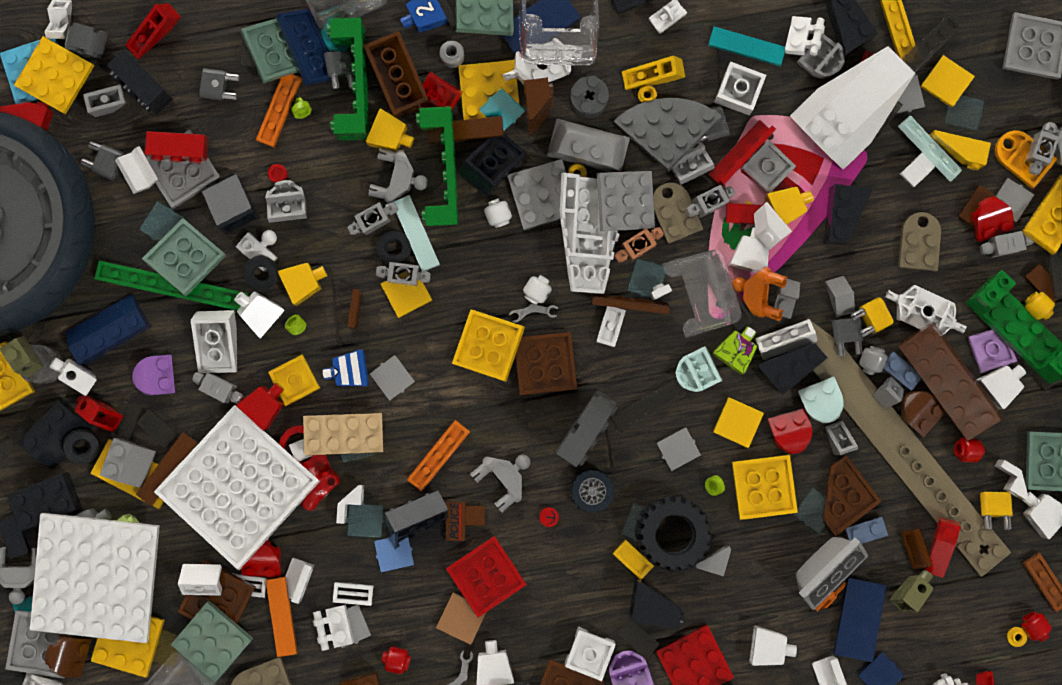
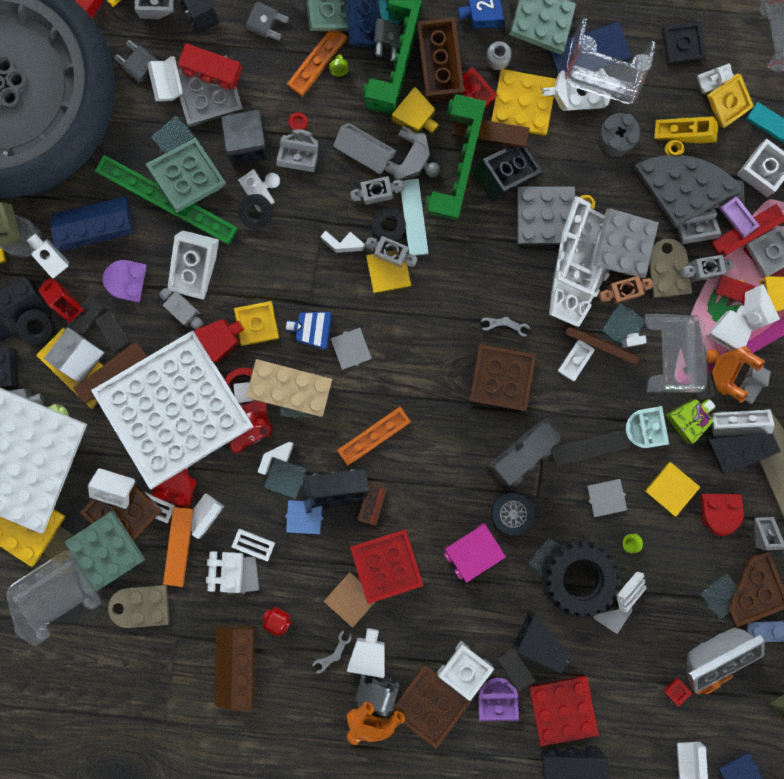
camera: 15 degrees right, 0 degrees up
white torso [234,292,284,338] -> none
yellow torso [278,263,328,306] -> none
lime tile [285,315,307,335] -> none
reddish brown tile [347,289,362,329] -> none
yellow plate [452,310,525,382] -> none
reddish brown tile [465,506,485,525] -> none
light grey connector [470,454,531,513] -> none
teal piece [479,88,525,130] -> none
white head [484,198,512,228] -> none
white head [523,275,552,305] -> none
reddish brown slope [524,77,554,136] -> none
red tile [539,507,559,527] -> none
light grey windscreen [547,119,630,173] -> none
yellow tile [612,539,654,580] -> none
yellow plate [732,455,798,520] -> none
white torso [749,625,797,666] -> none
light aqua slope [798,376,844,423] -> none
dark blue tile [833,577,887,662] -> none
none -> white slope [321,231,365,253]
none -> light grey panel [333,123,396,174]
none -> dark pink panel [444,523,506,583]
none -> white tile [617,572,647,613]
none -> red plate [663,678,692,707]
none -> yellow tile [707,74,754,128]
none -> lavender tile [719,196,760,238]

